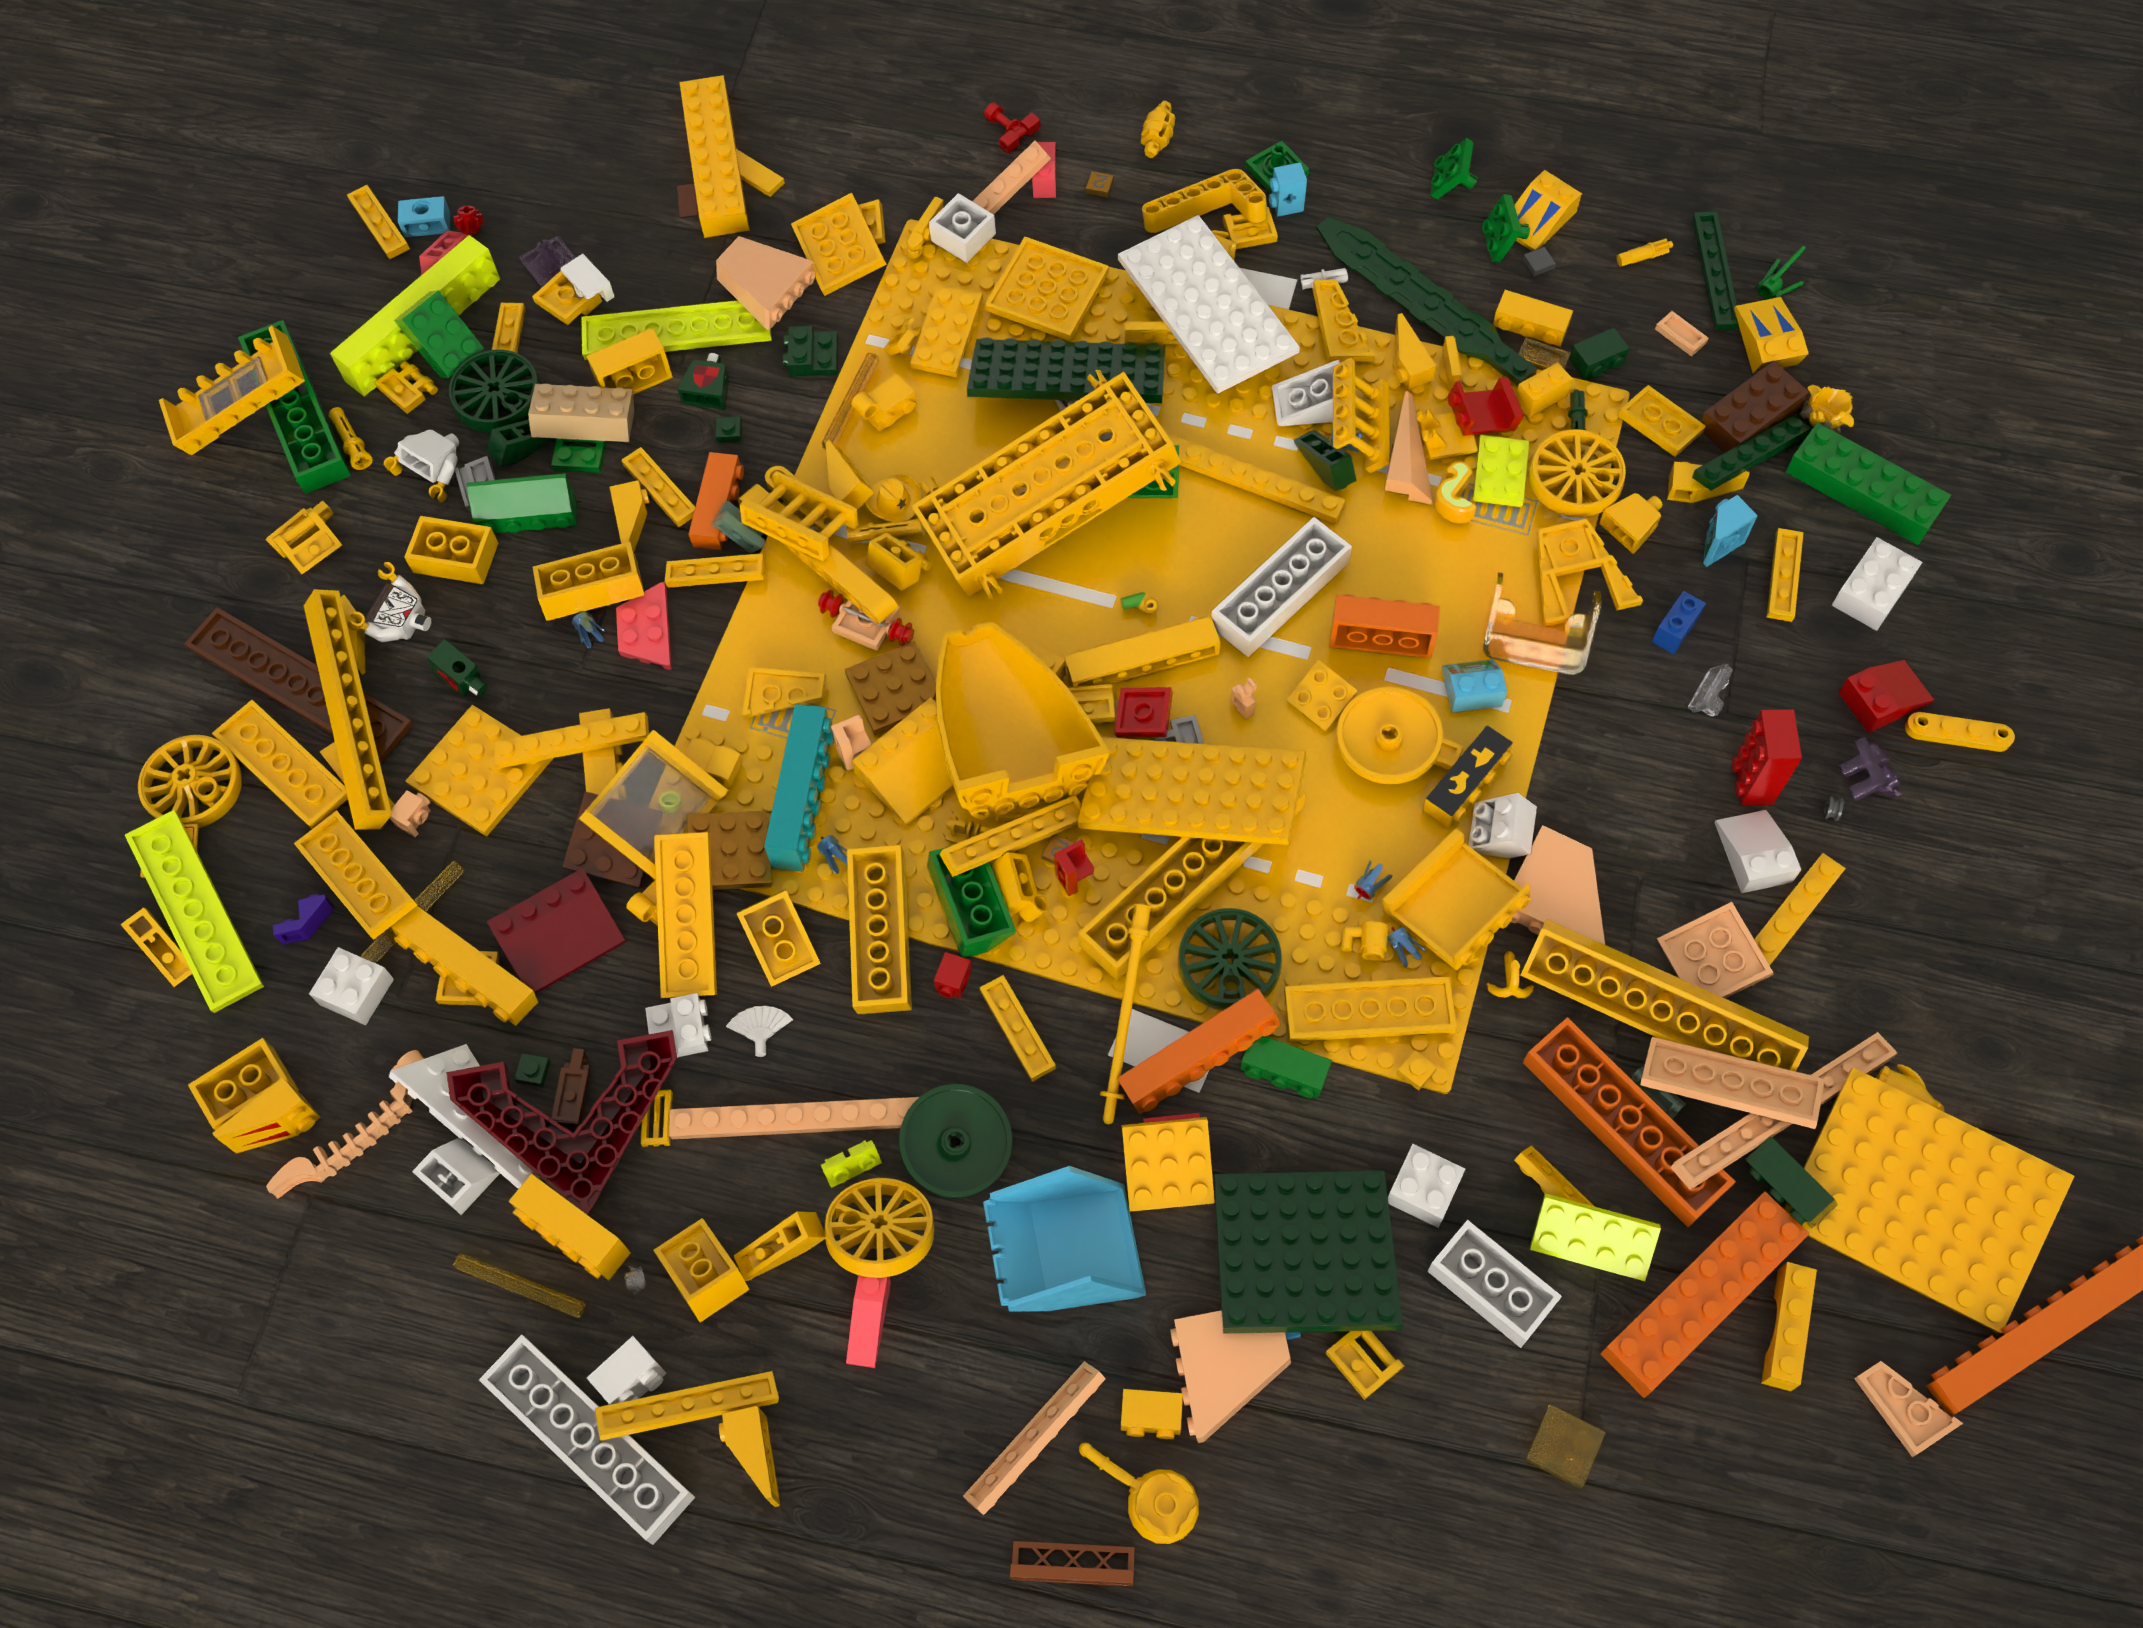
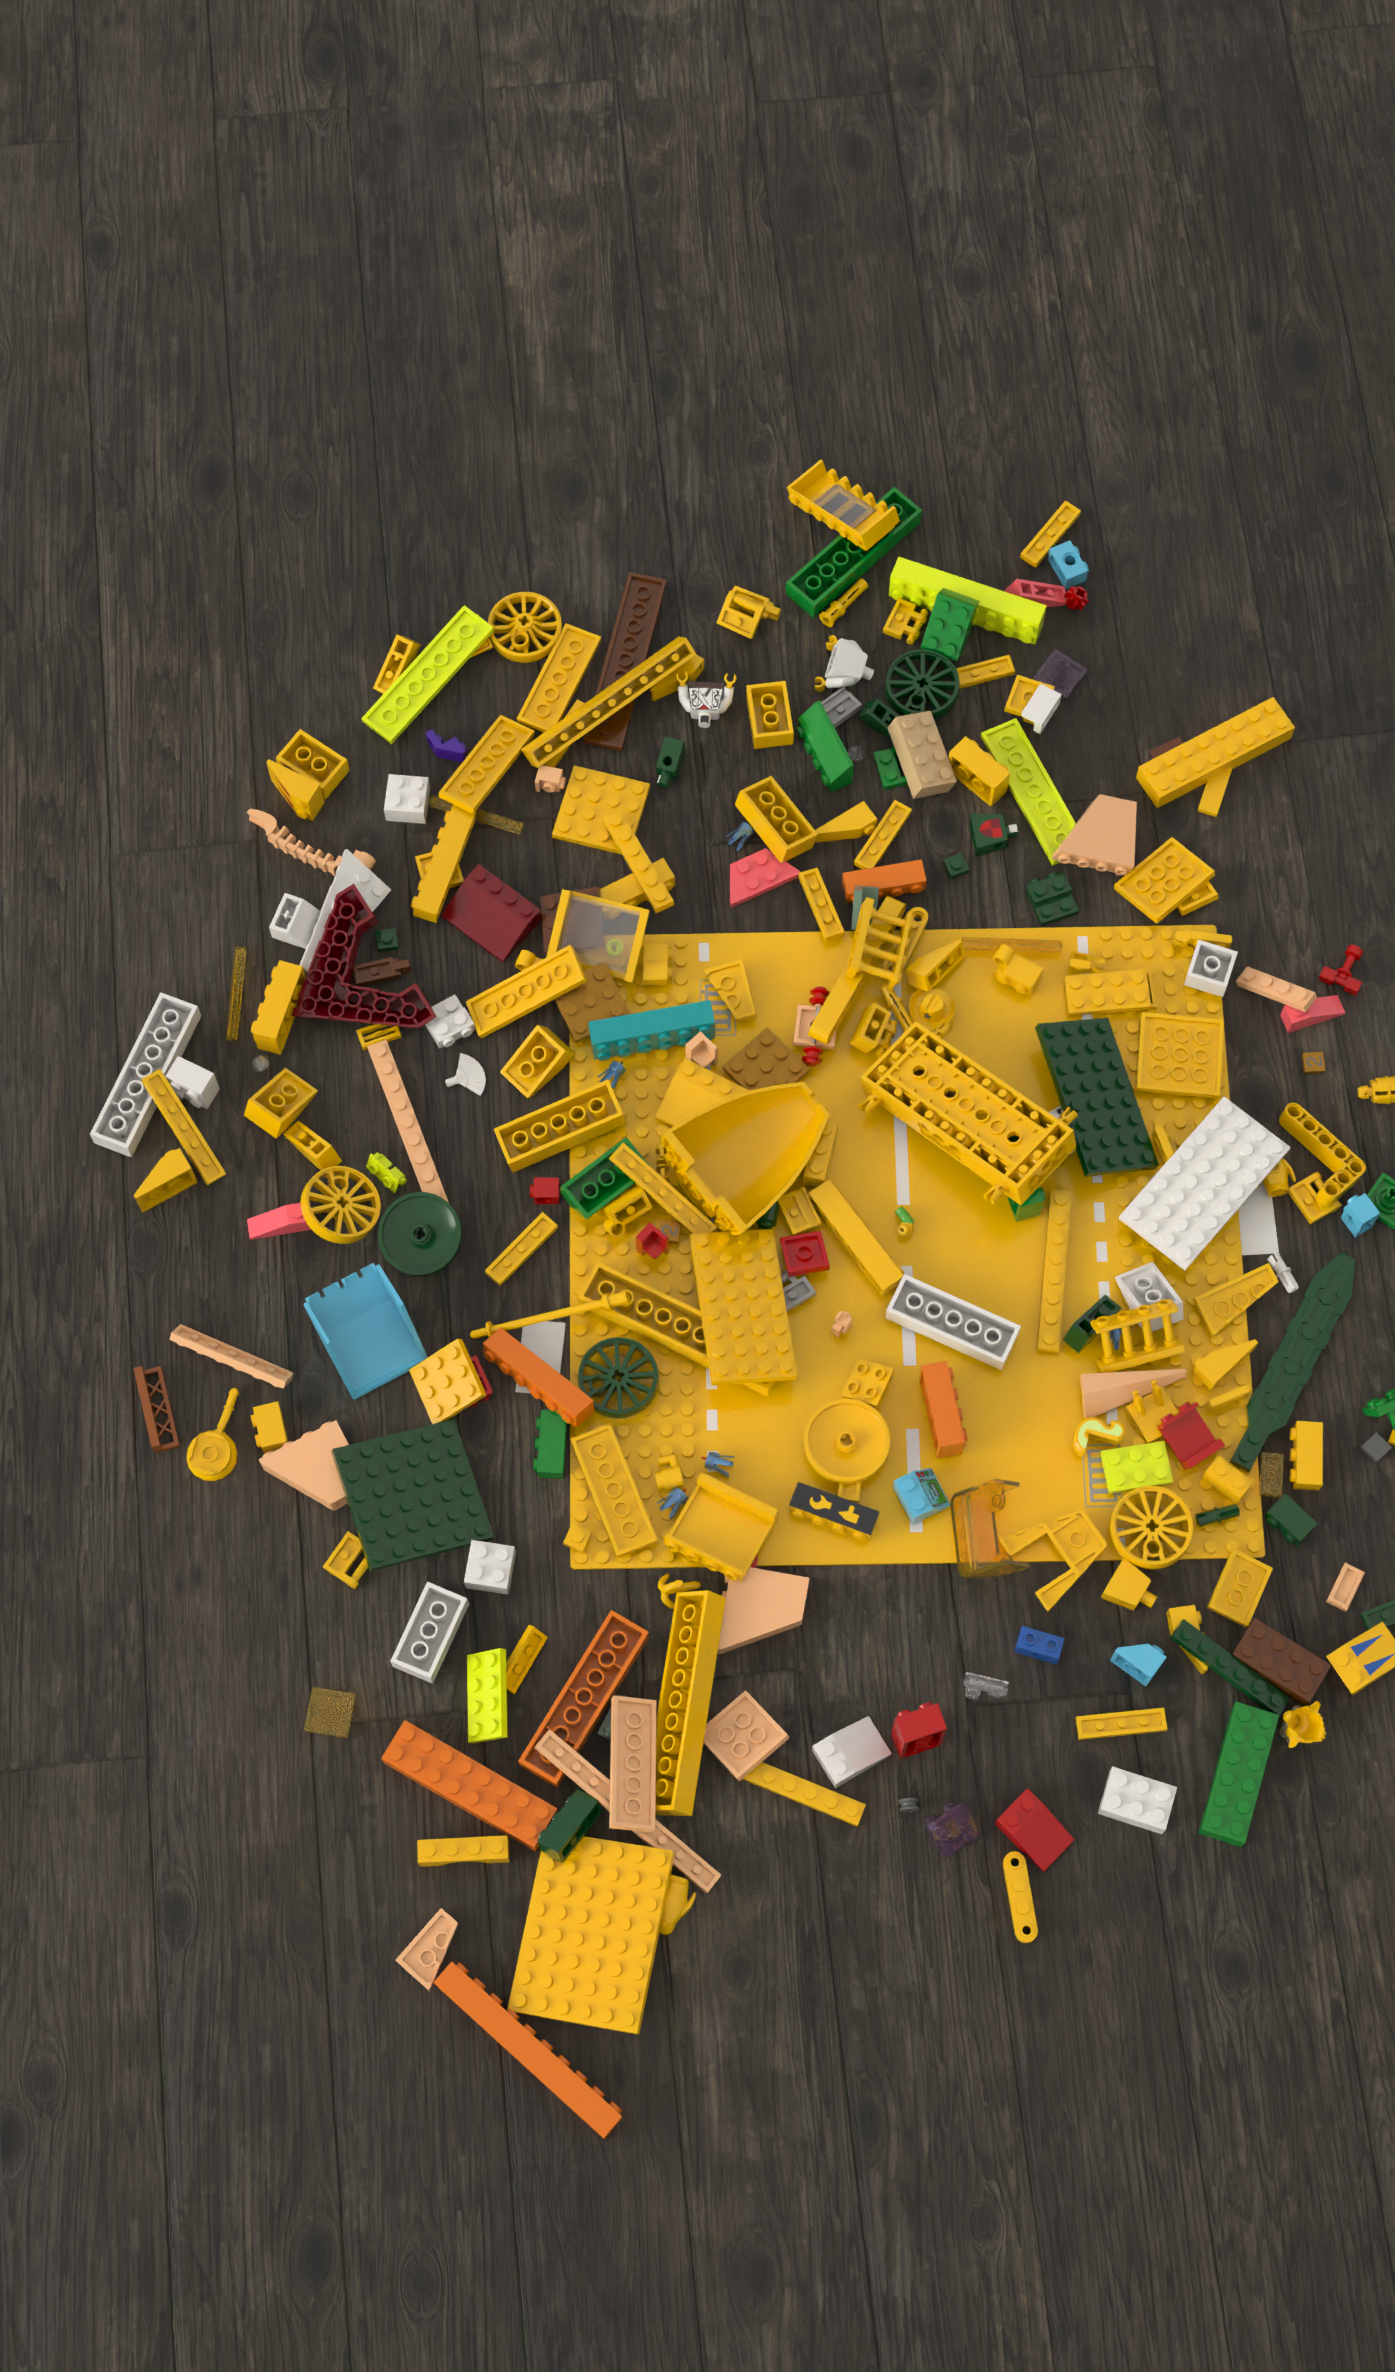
camera: 70 degrees right, 5 degrees up
white slope [1468,793,1537,859] -> none

